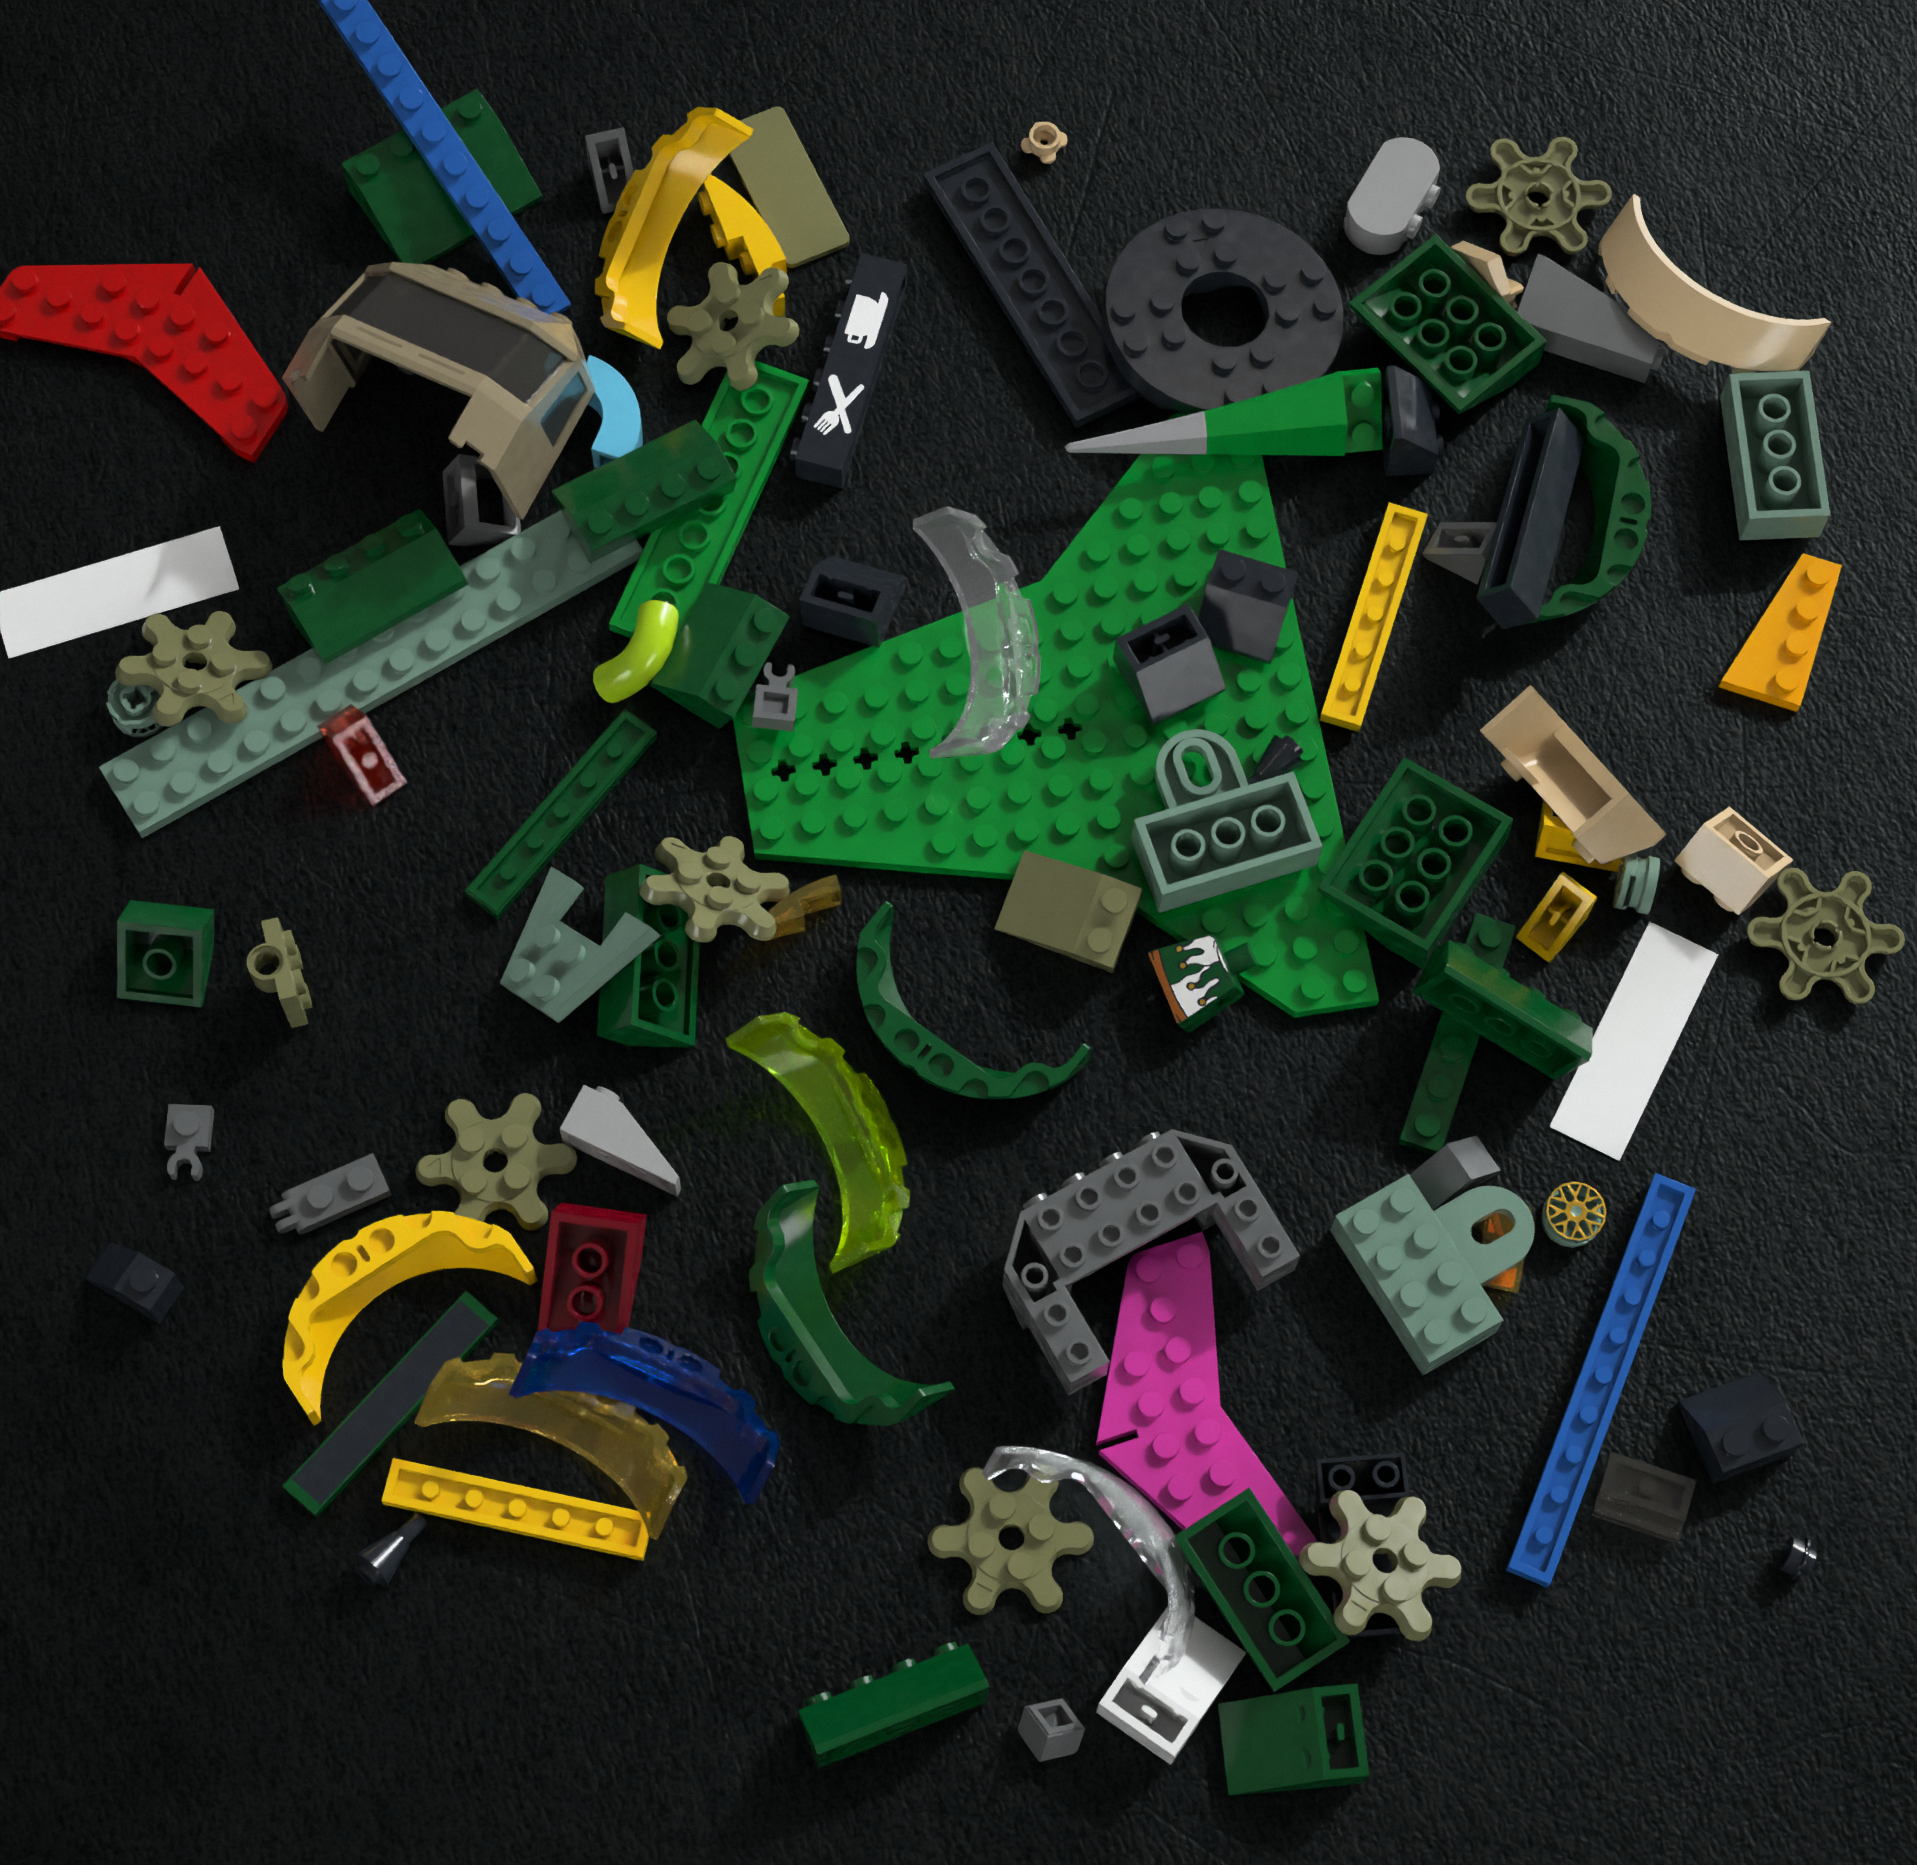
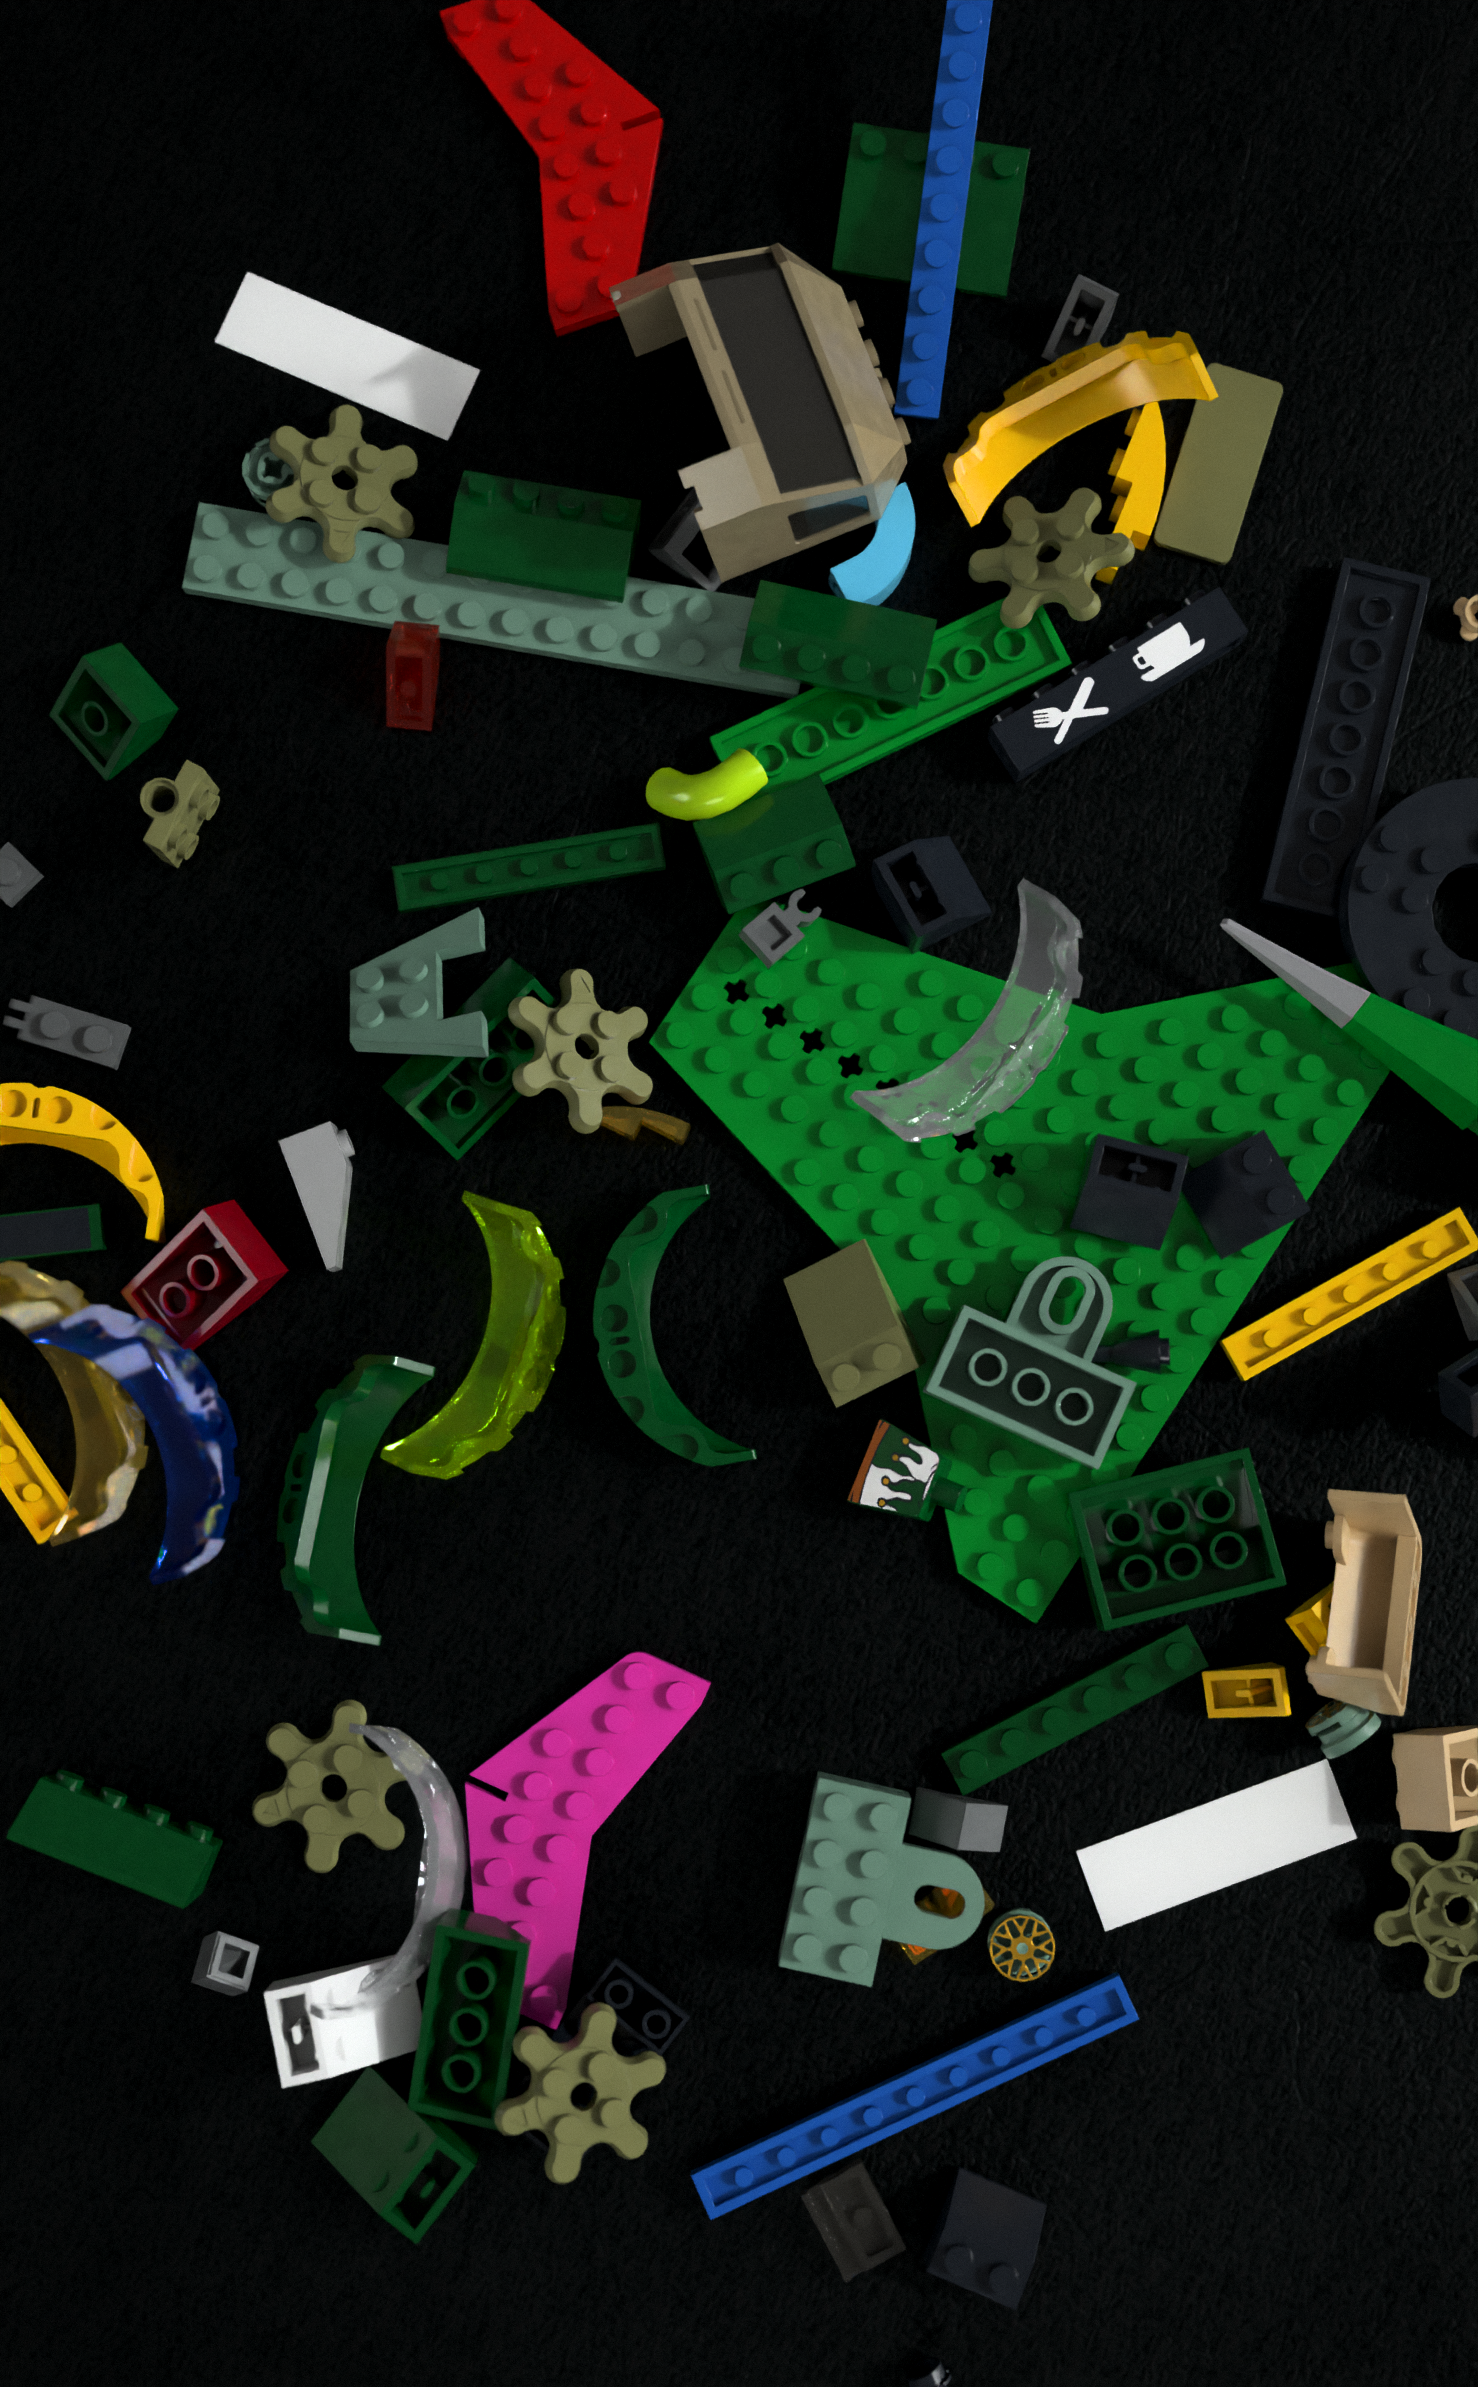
camera: 45 degrees right, 15 degrees up
olive plate [415,1093,577,1231] -> none
dark grey wedge [1002,1129,1300,1396] -> none
dark green slope [1412,940,1593,1080] -> none

